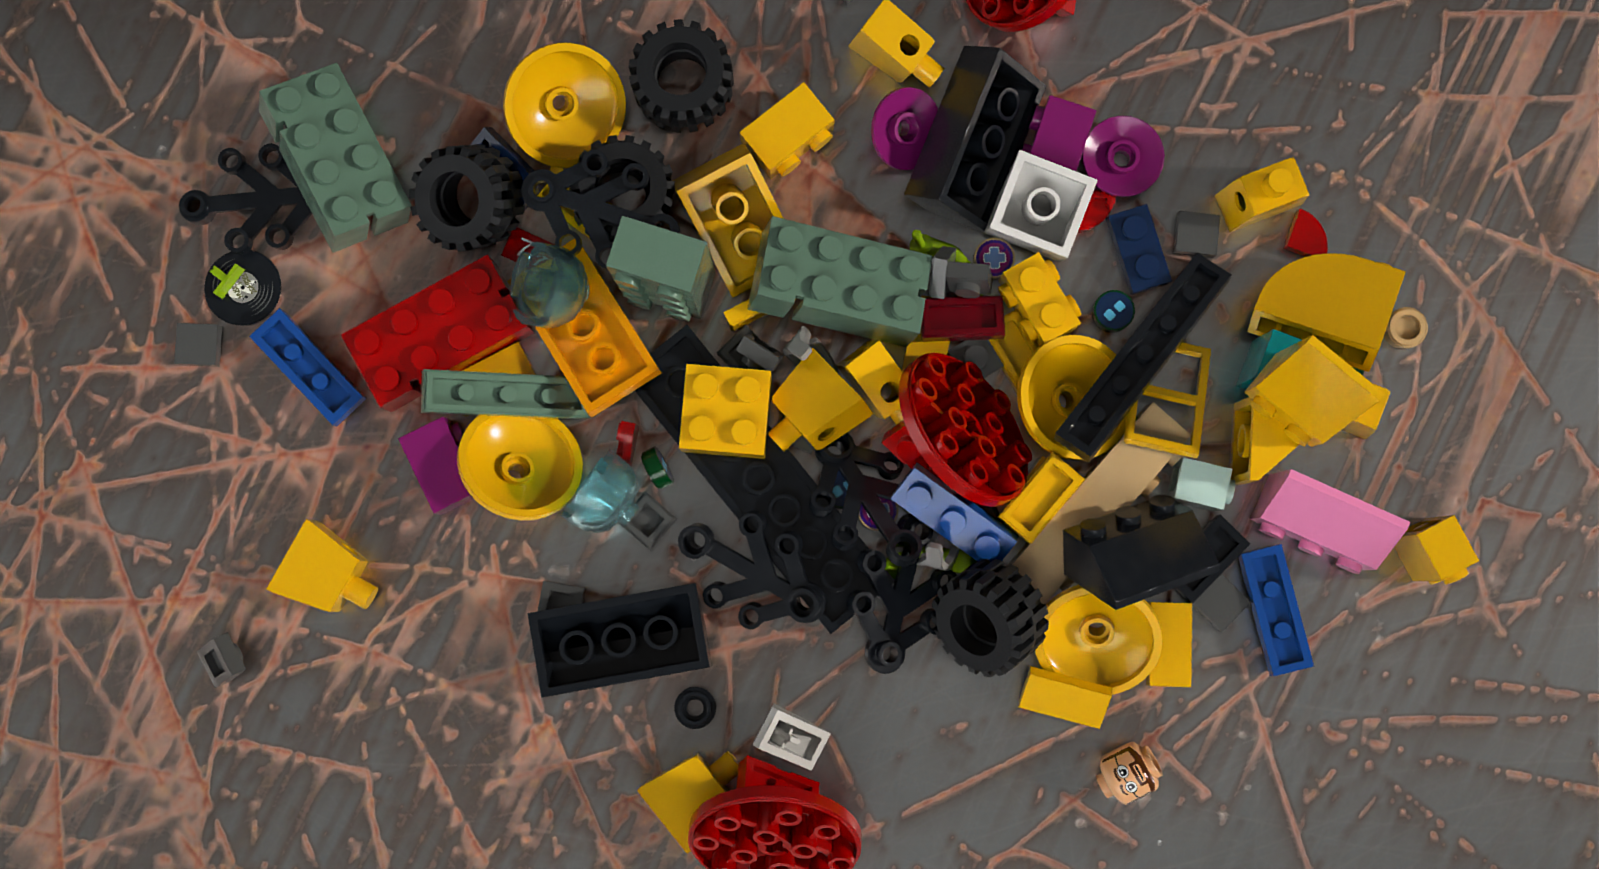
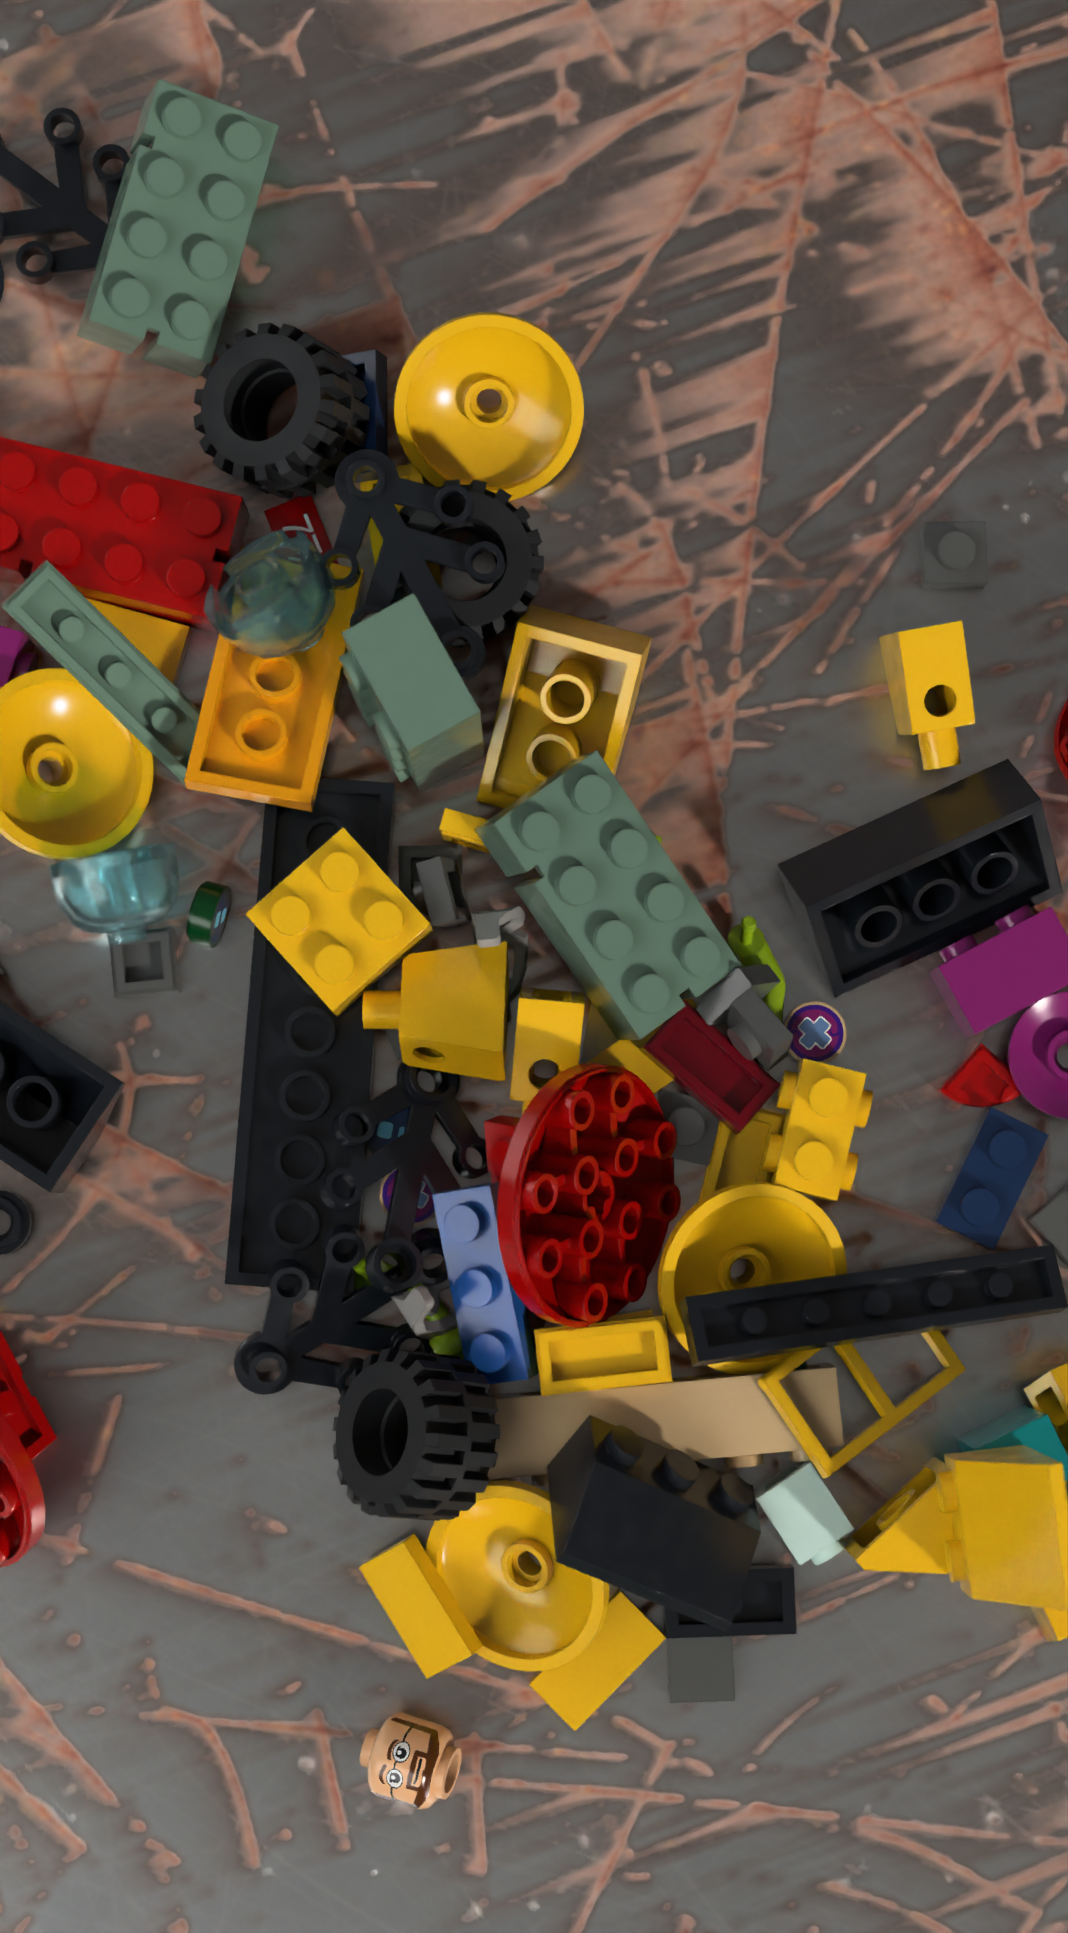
camera: 40 degrees right, 0 degrees up
red tile [615,421,639,467] -> none
black tyre [628,19,734,133] -> none
black plant [678,510,827,630] -> none
yellow brick [739,82,835,179] -> none
white slope [753,703,831,771] -> none
magenta dish [871,87,938,170] -> none
white slope [984,150,1098,262] -> none
dark blue tile [1092,290,1135,333] -> none
blue plate [1238,544,1314,676] -> none
bright pink slope [1250,469,1410,574] -> none
yellow brick [1394,515,1479,585] -> none

